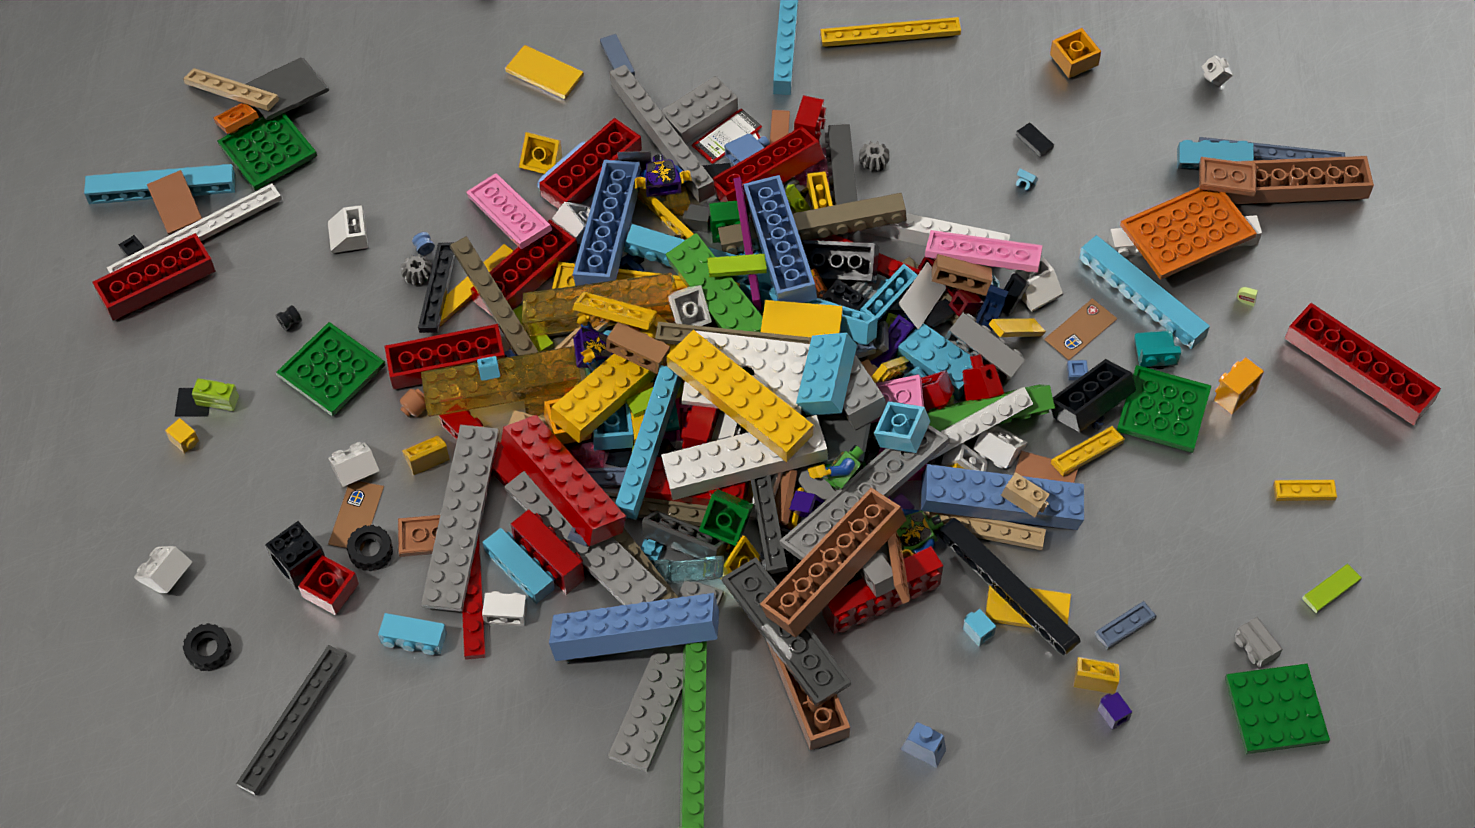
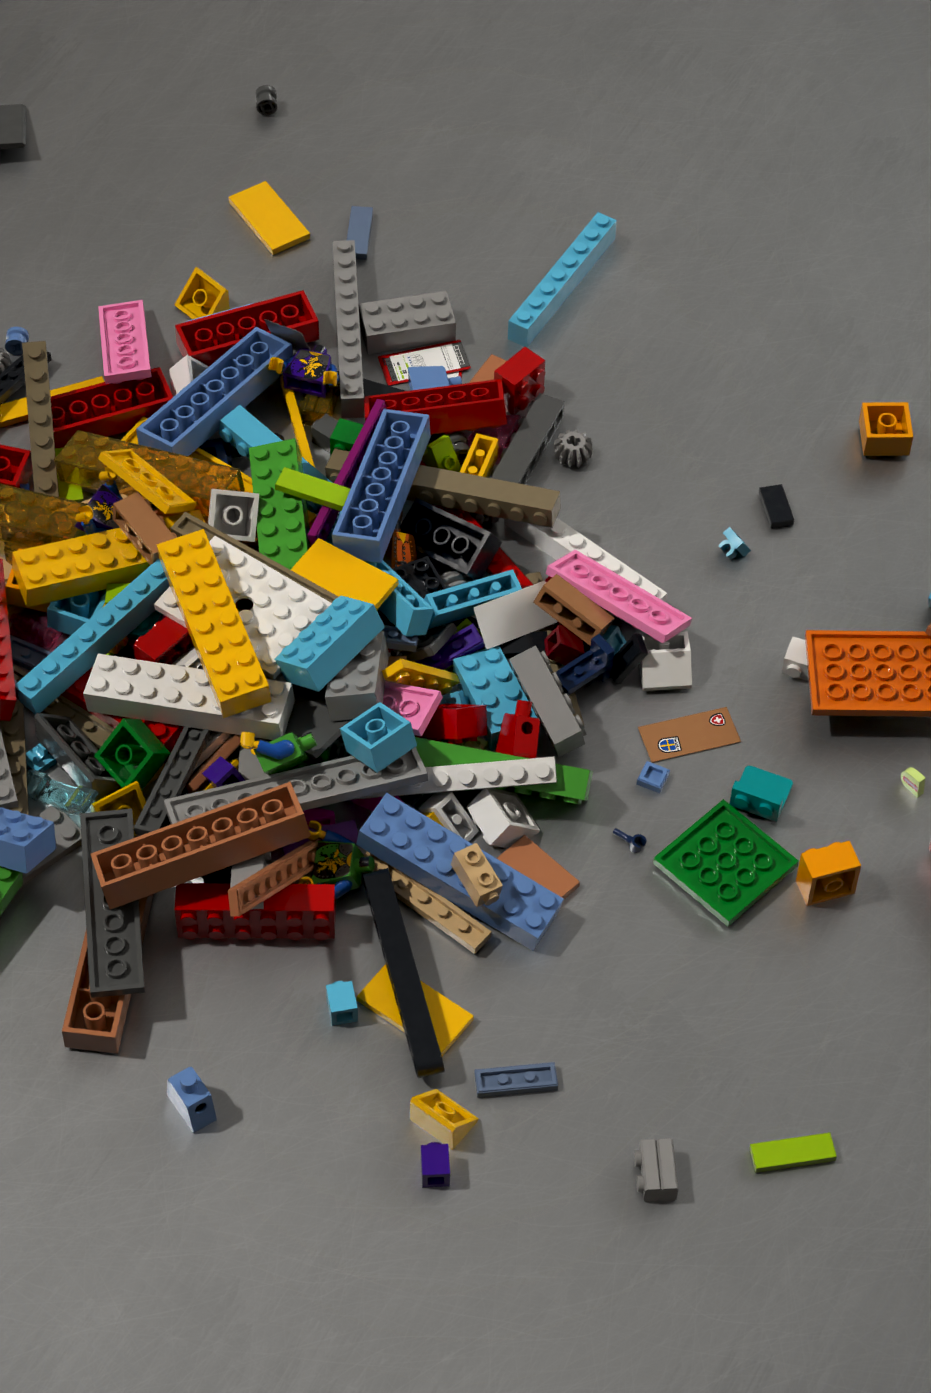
camera: 25 degrees right, 5 degrees down
yellow plate [820,17,961,47] -> none
yellow tile [989,318,1046,337] -> none
black brick [1051,359,1136,432] -> none
yellow tile [1051,426,1125,476] -> none
medium azure brick [1079,235,1210,349] -> none
green plate [1225,663,1330,754] -> none
yellow tile [1273,480,1337,501] -> none

